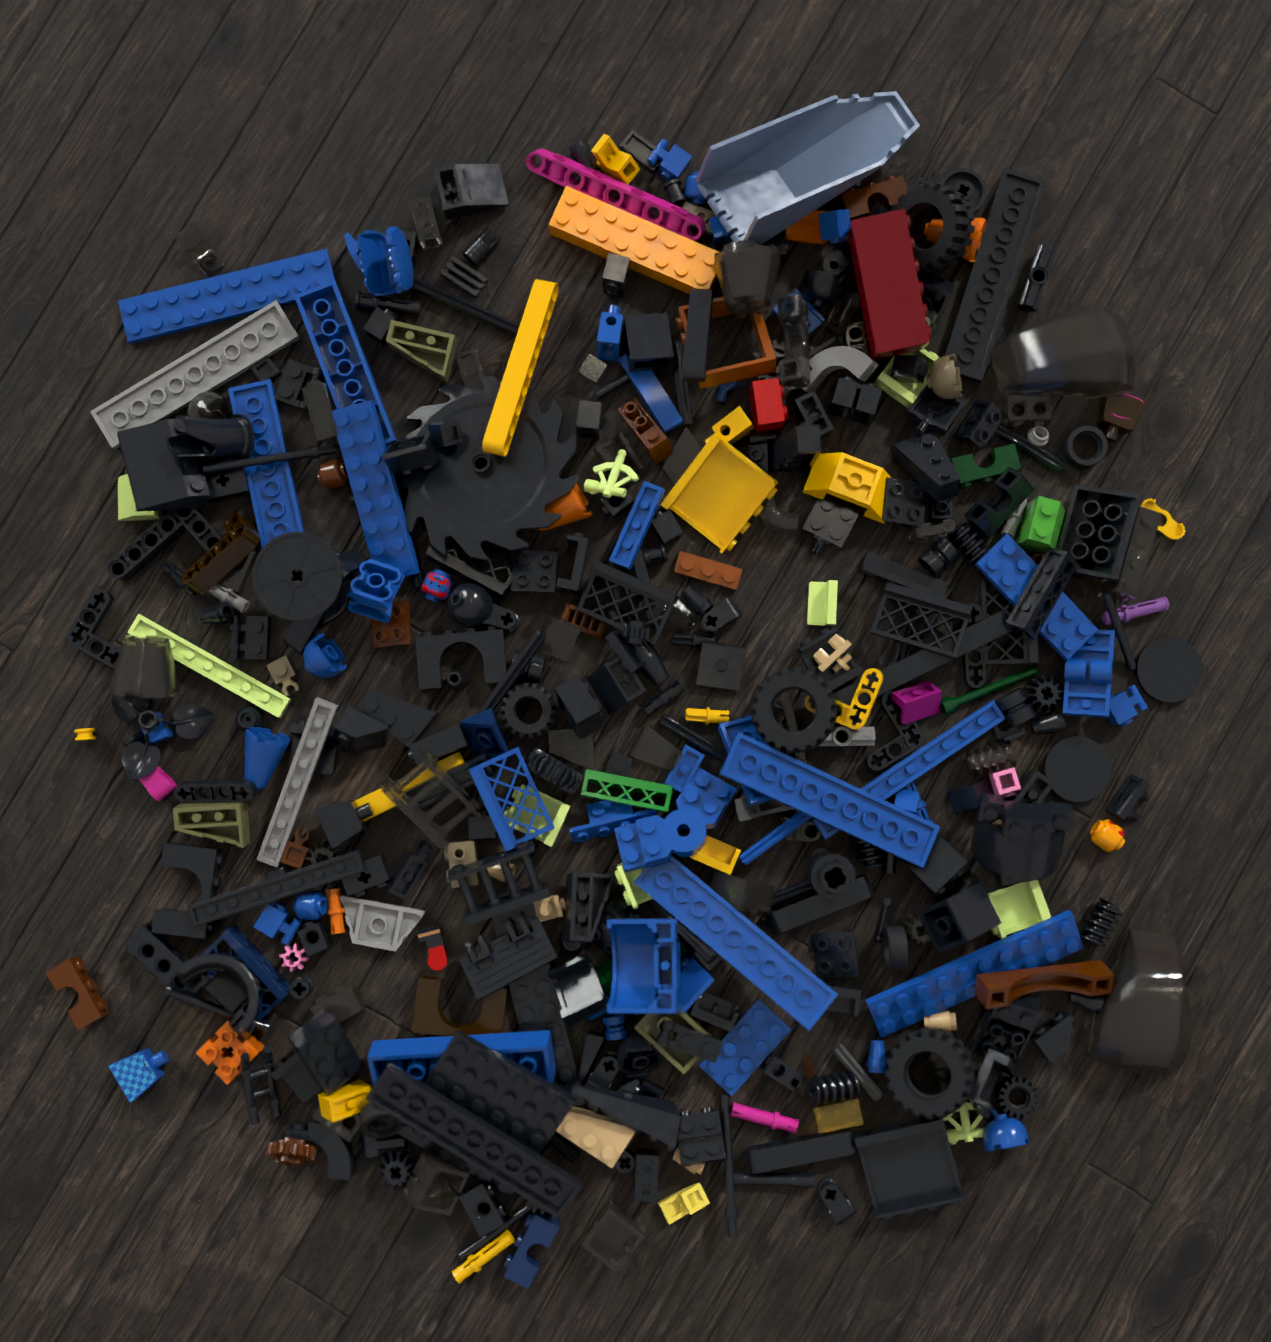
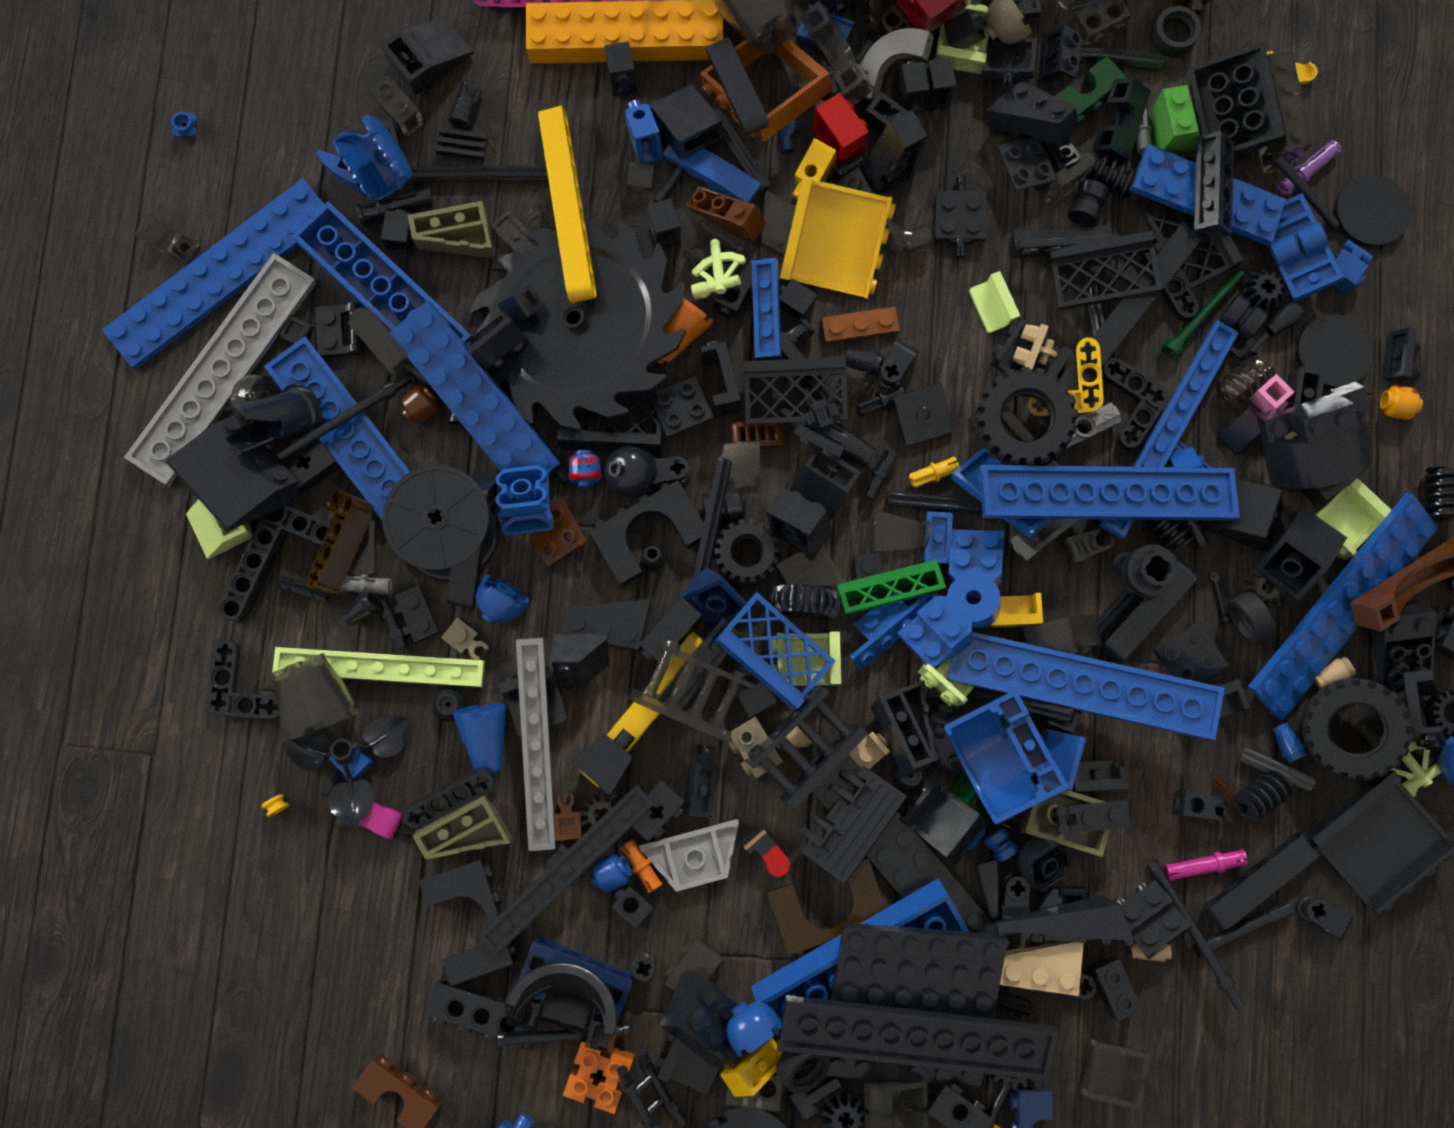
camera: 30 degrees left, 5 degrees down
blue brick [254,901,302,945] -> none
bright pink gear [279,943,309,972] -> none
light yellow slope [658,1182,710,1225] -> none
blue plate [698,998,791,1096] -> none
blue axle [739,811,812,865] -> none
yellow slope [803,452,891,524] -> none
clear yellow hinge [813,1099,864,1133] -> none
magenta panel [892,680,942,725] -> none
light grey plate [1027,426,1049,447] -> none
none -> blue plate [171,112,197,137]
none -> blue cylinder [726,1001,782,1057]

